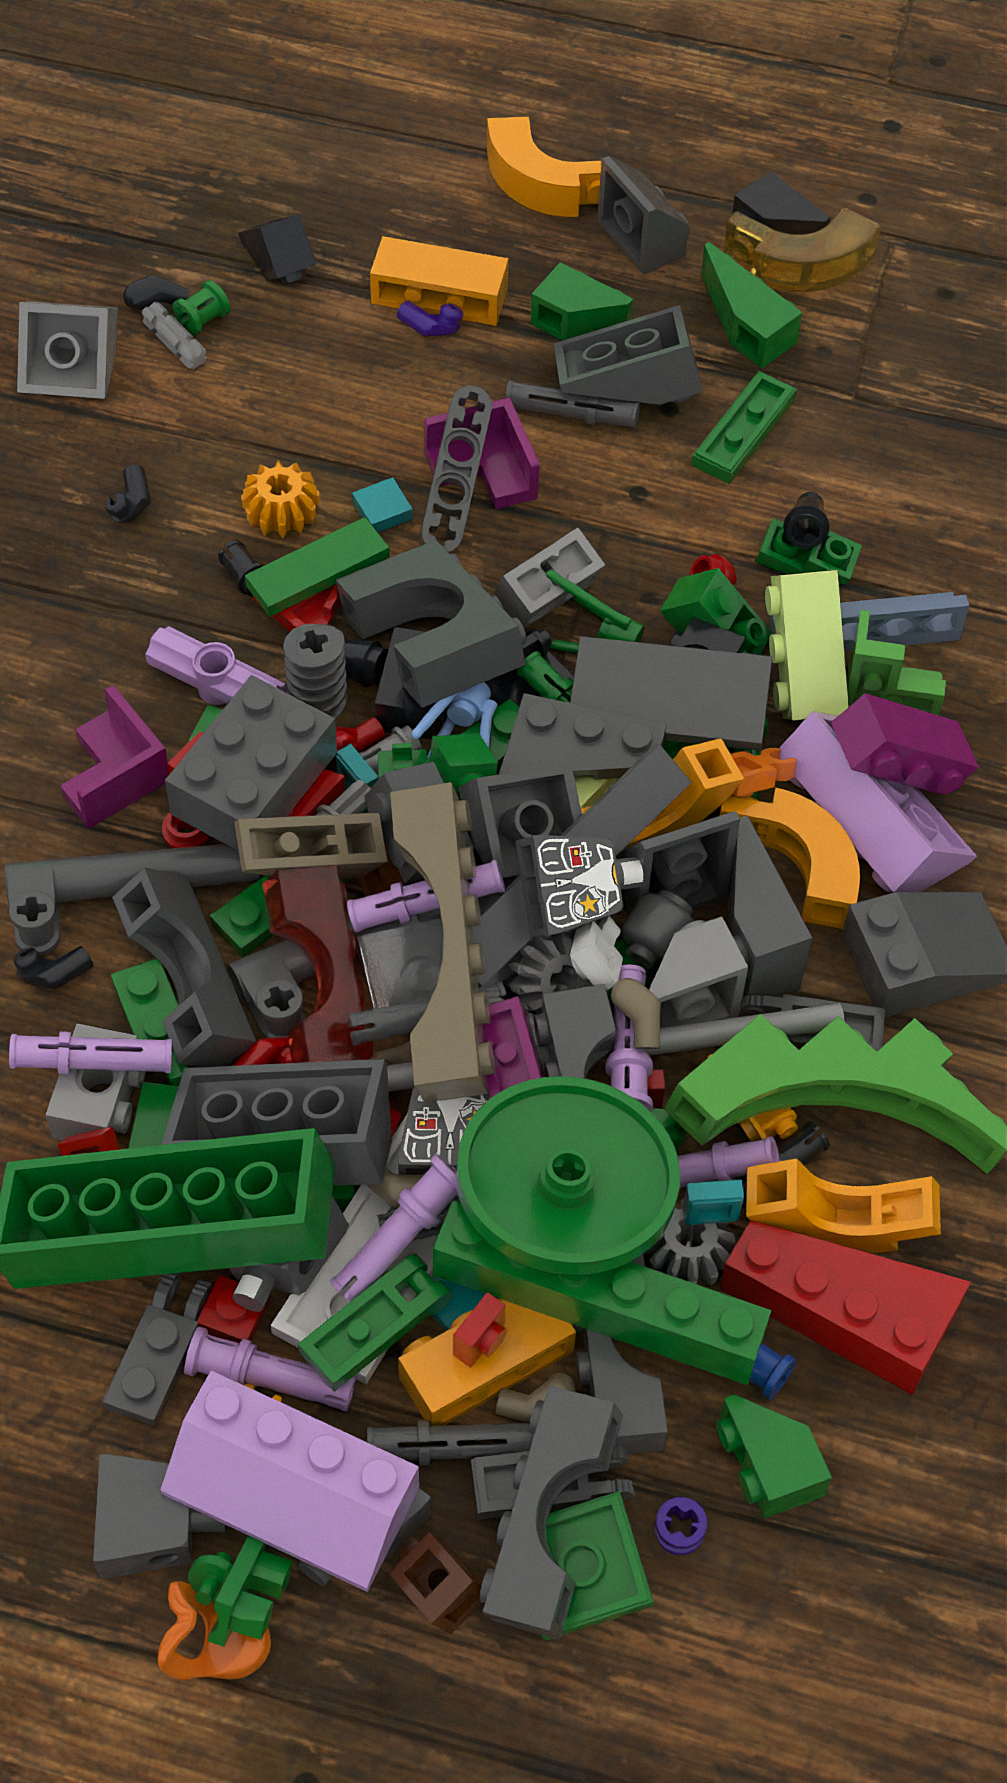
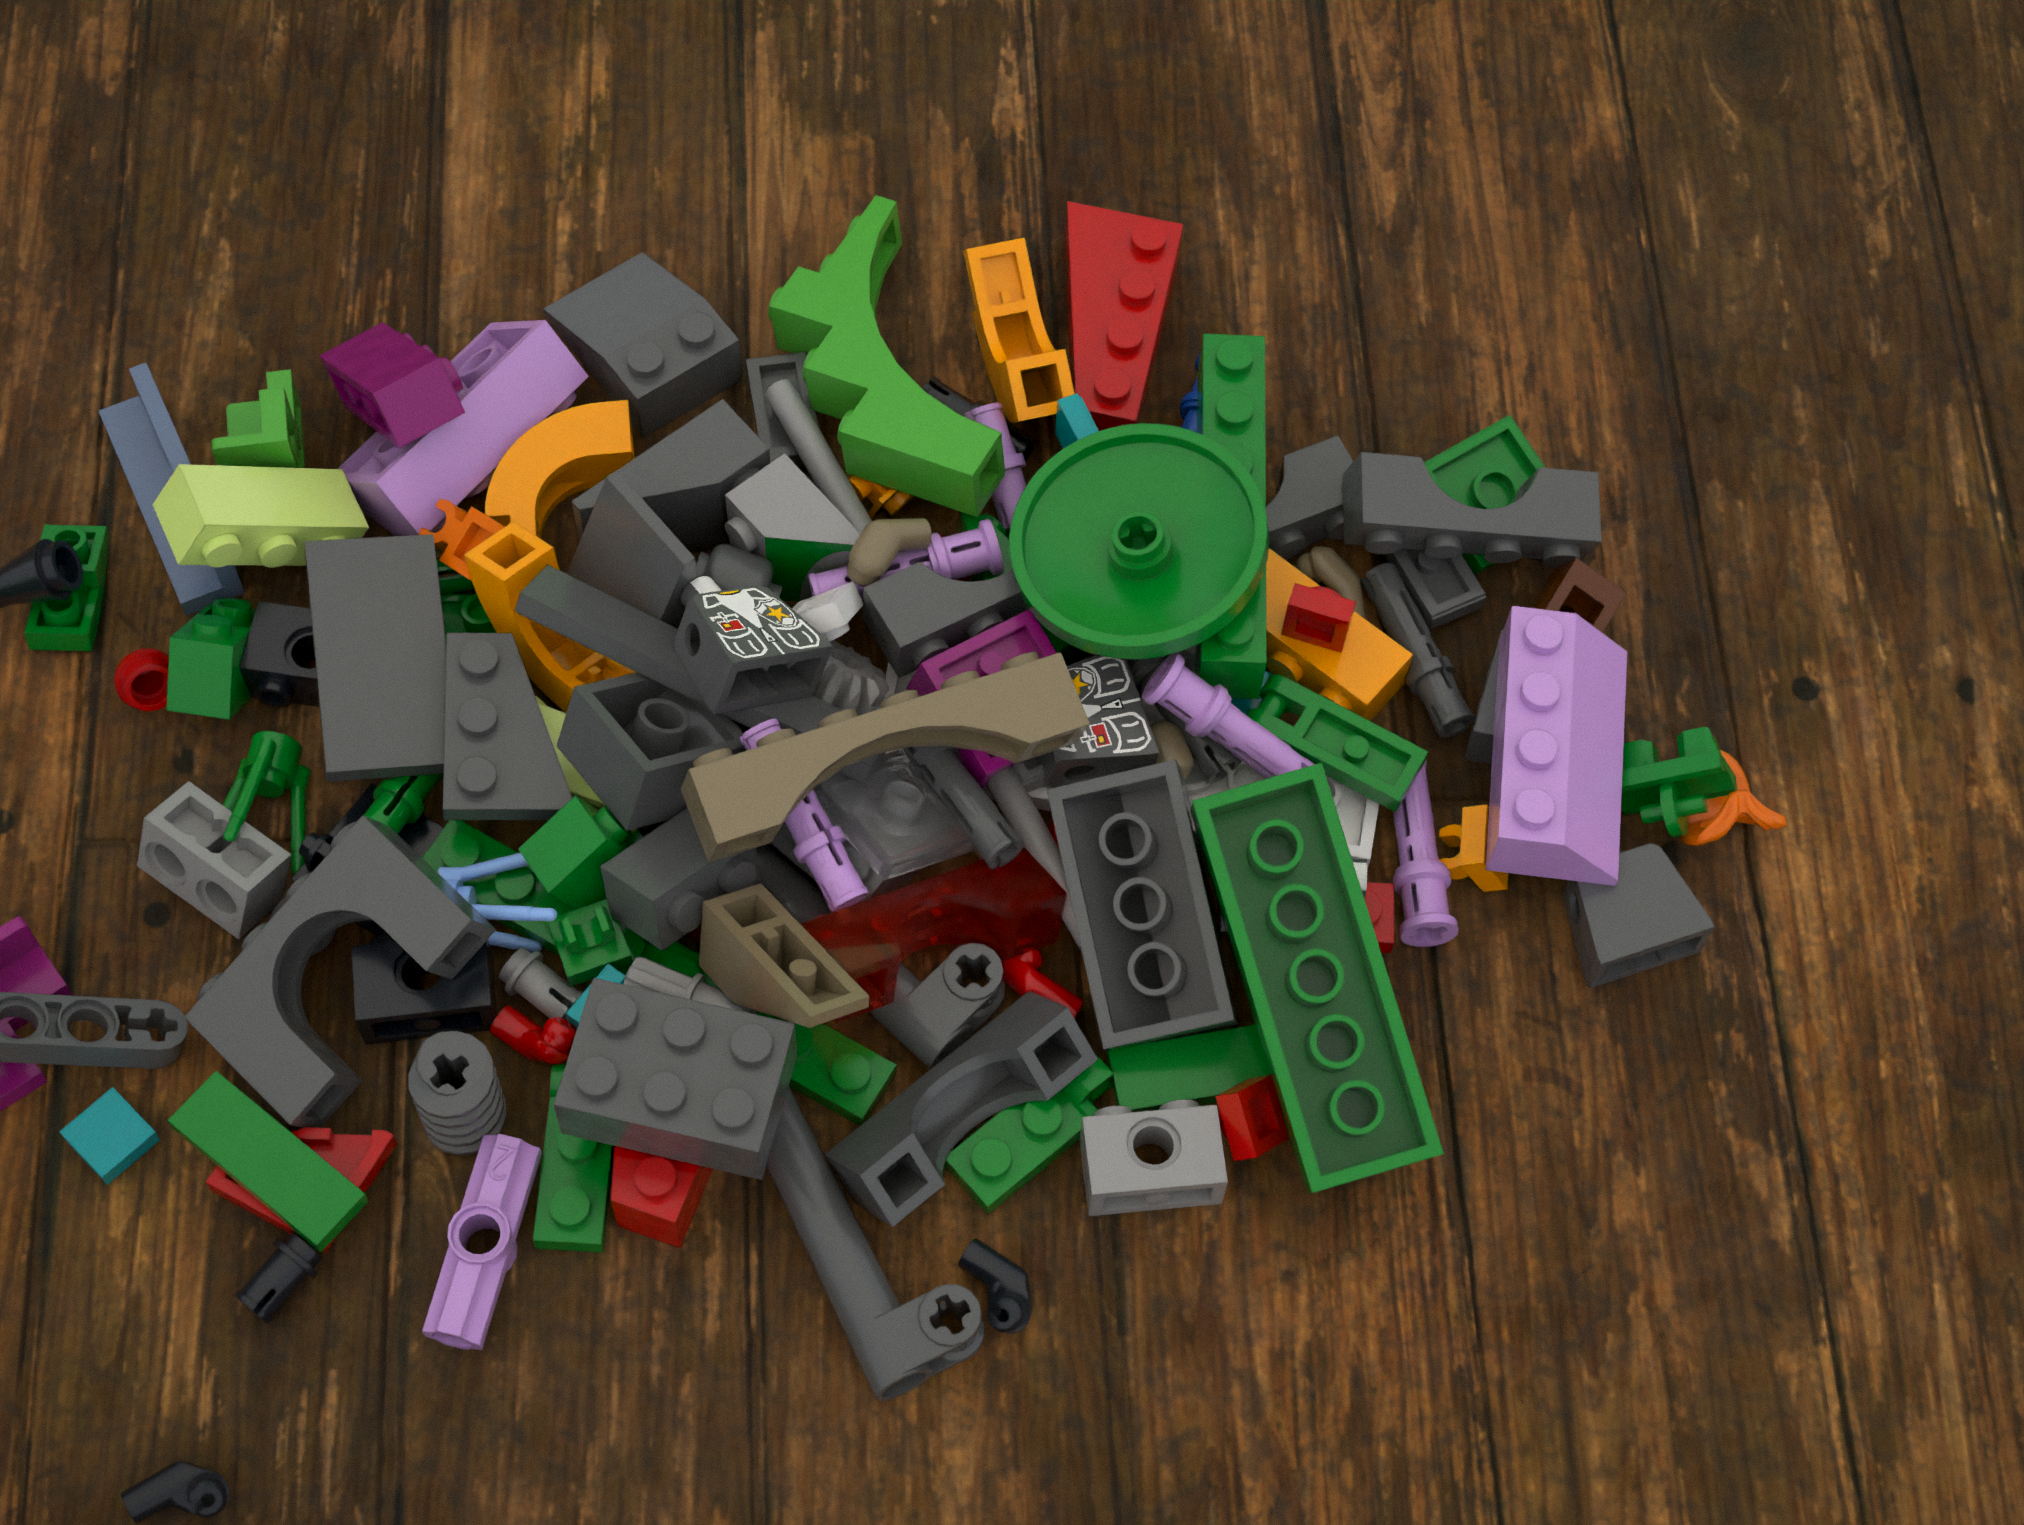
camera: 110 degrees left, 5 degrees up
lavender pin [9,1031,172,1074] -> none
magenta panel [60,685,169,829] -> none
dark grey hinge [103,1273,212,1427] -> none
red plate [162,812,211,848] -> none
light orange gear [241,460,320,539] -> none
black cone [344,640,389,687] -> none
dark purple bush [655,1497,707,1555] -> none
green slope [716,1394,832,1519] -> none

